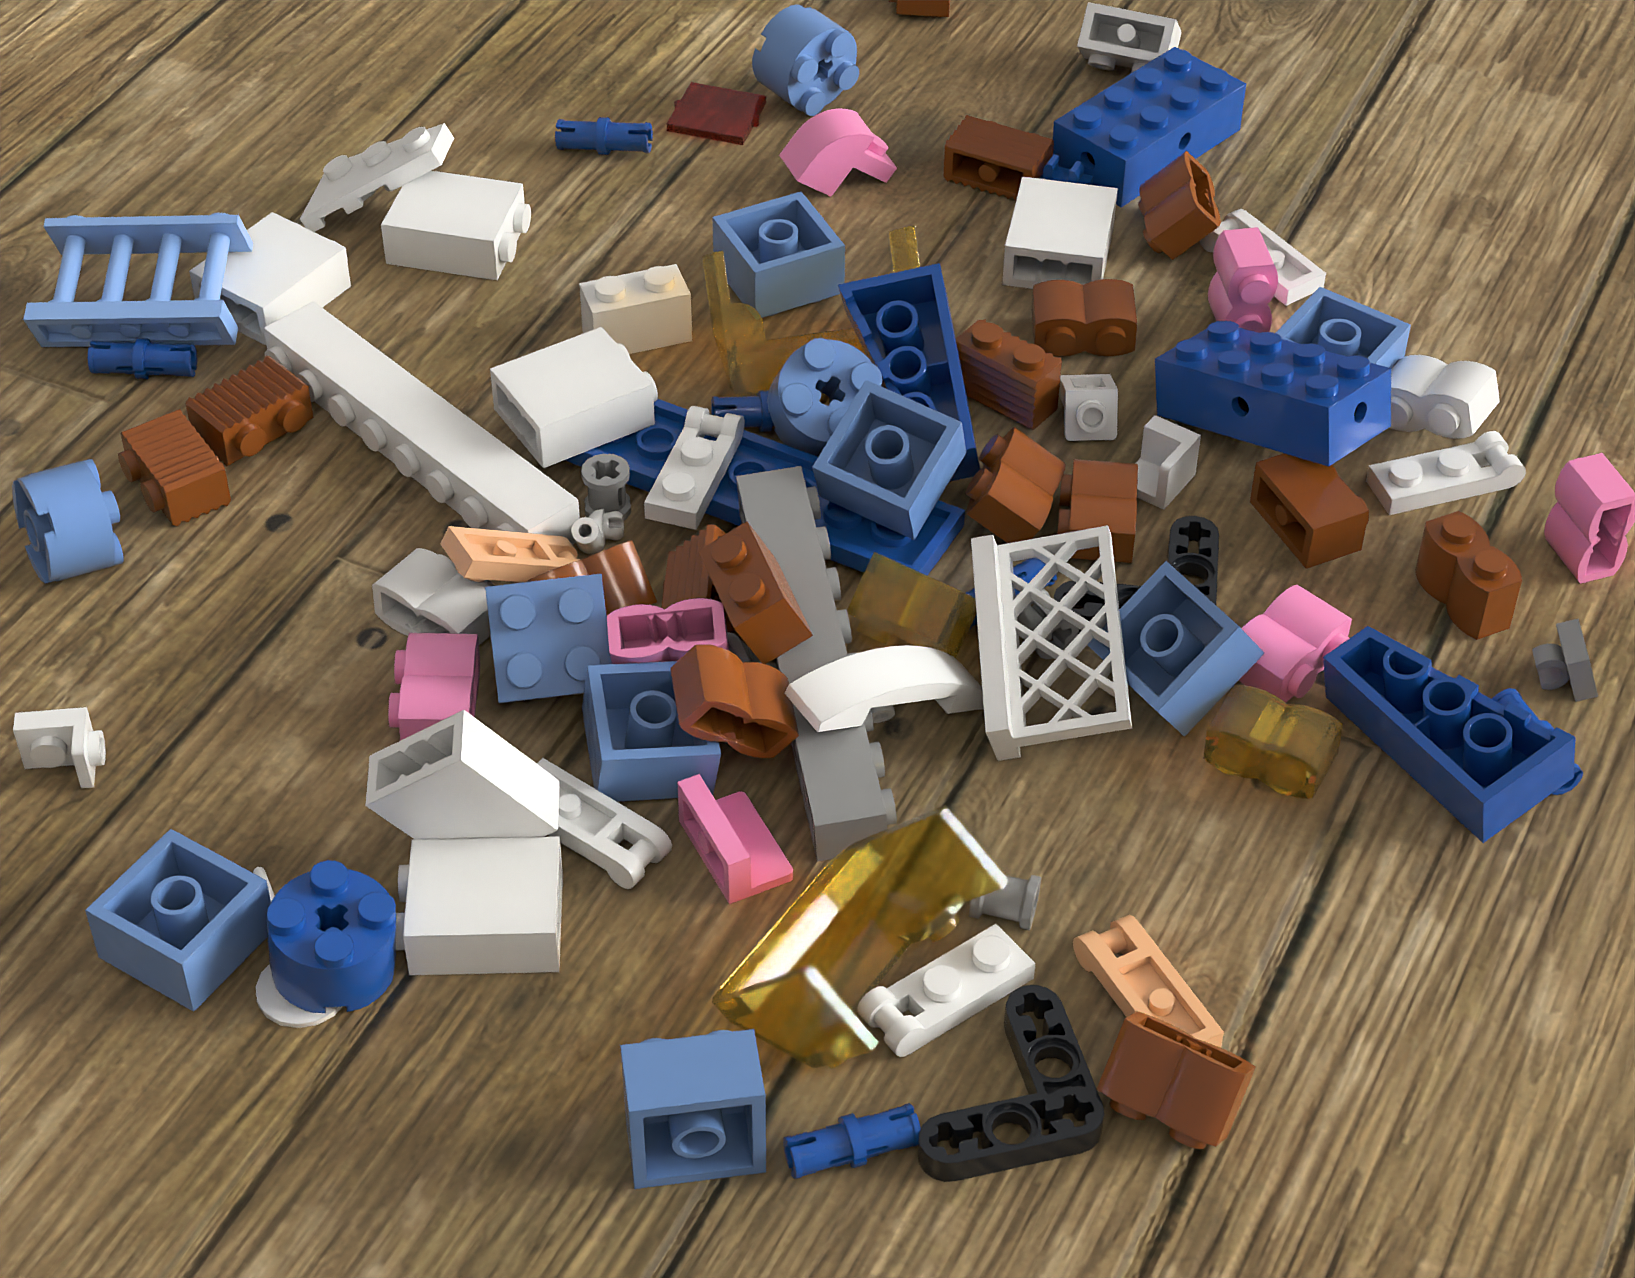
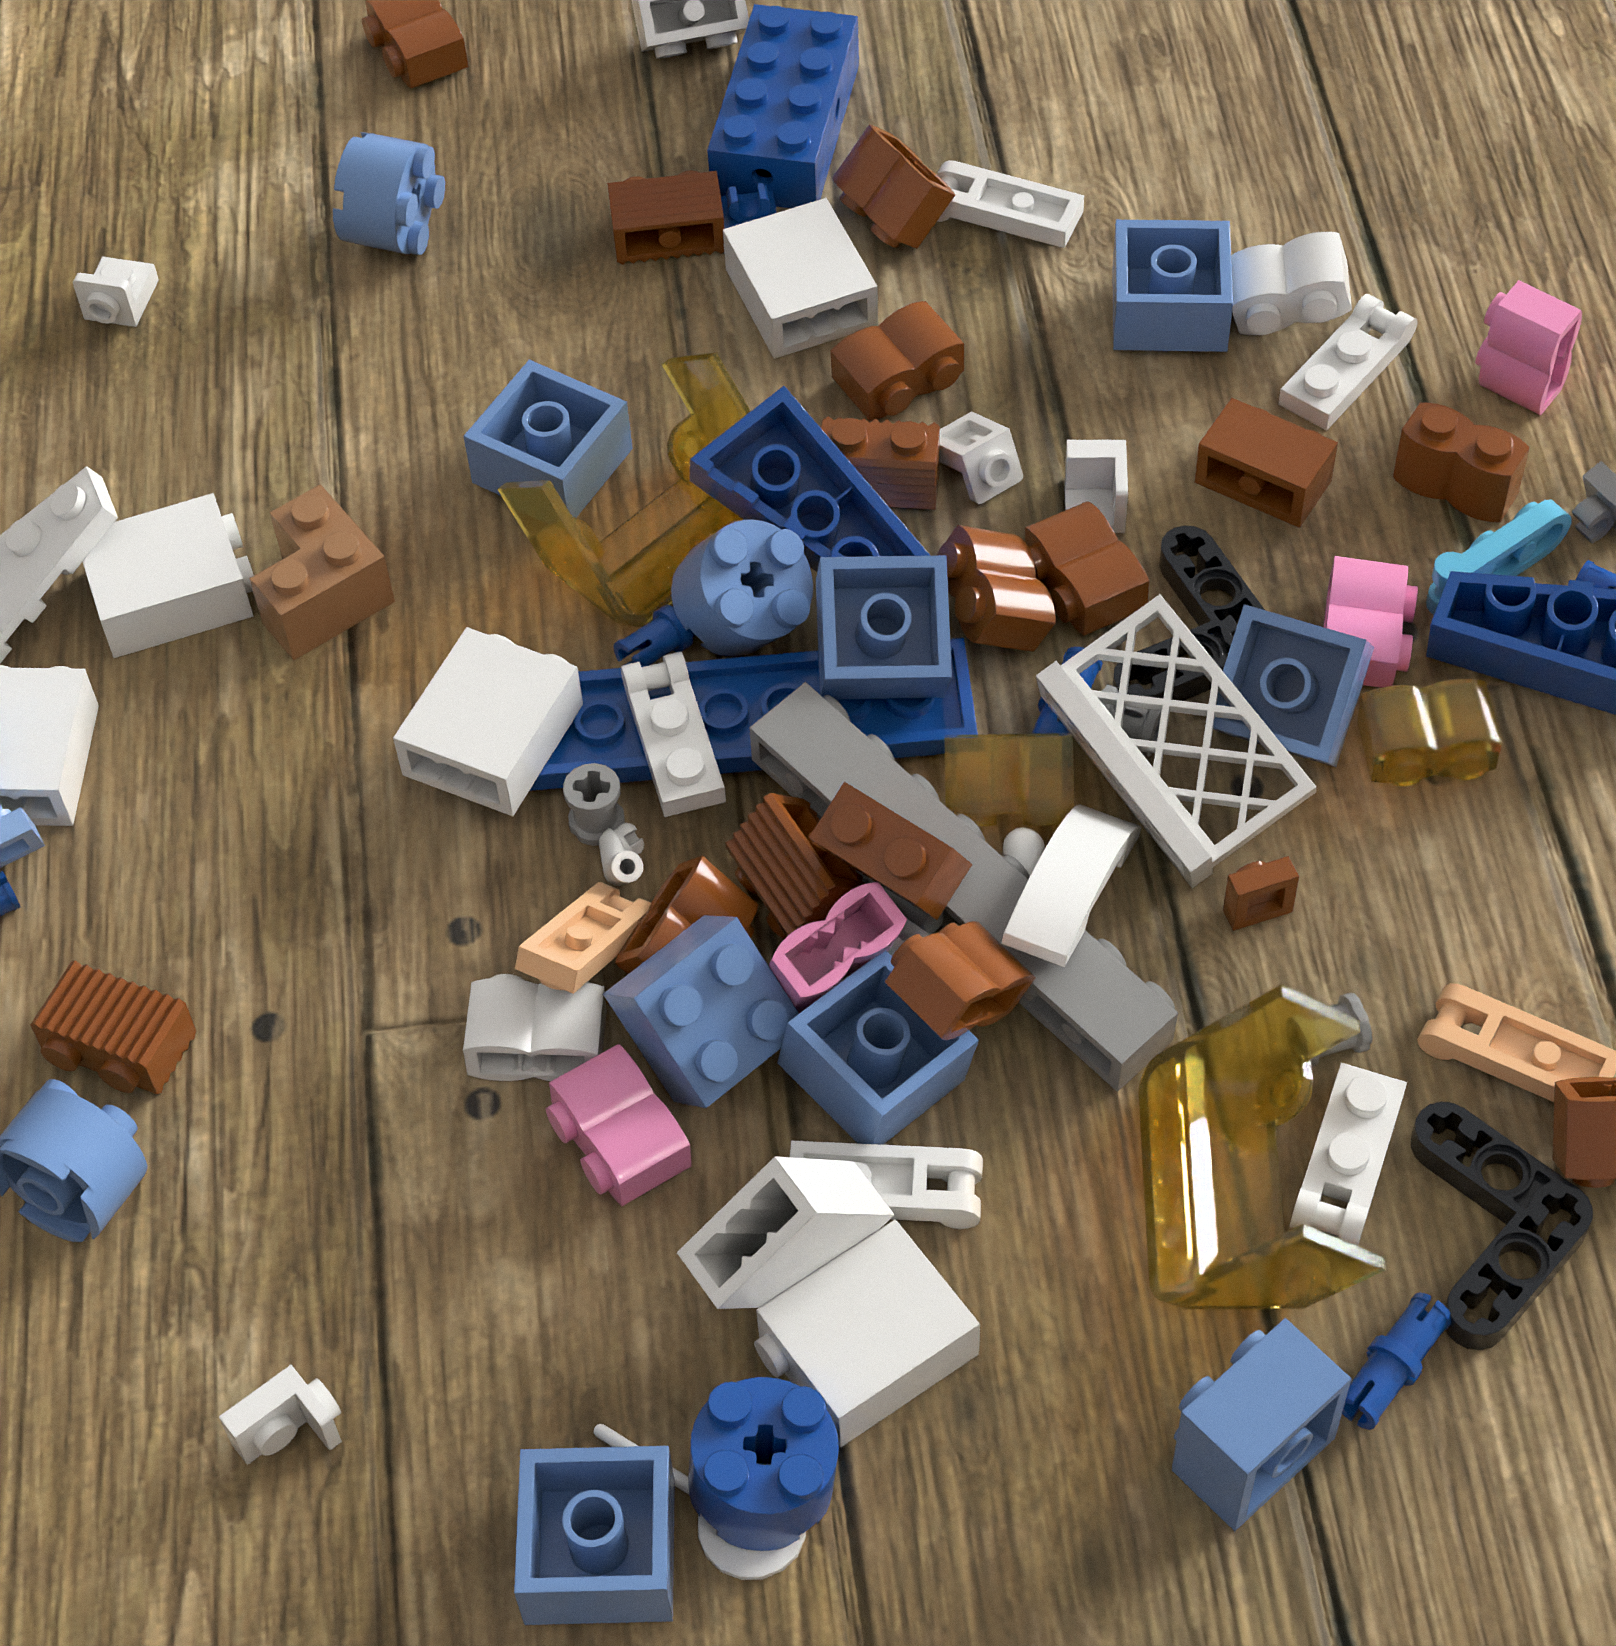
camera: 30 degrees left, 10 degrees up
dark orange brick [185,355,314,467] -> none
white brick [264,301,580,545] -> none
blue pin [555,117,653,155] -> none
white brick [579,264,692,354] -> none
clear red piece [667,82,766,145] -> none
bright pink panel [677,774,793,904] -> none
bright pink brick [779,108,897,197] -> none
blue brick [1155,321,1391,466] -> none
bright pink brick [1208,227,1278,333] -> none
none -> white bracket [73,257,159,327]
none -> medium nougat brick [249,484,395,660]
none -> dark orange plate [1223,856,1299,931]
none -> medium azure plate [1426,499,1572,615]

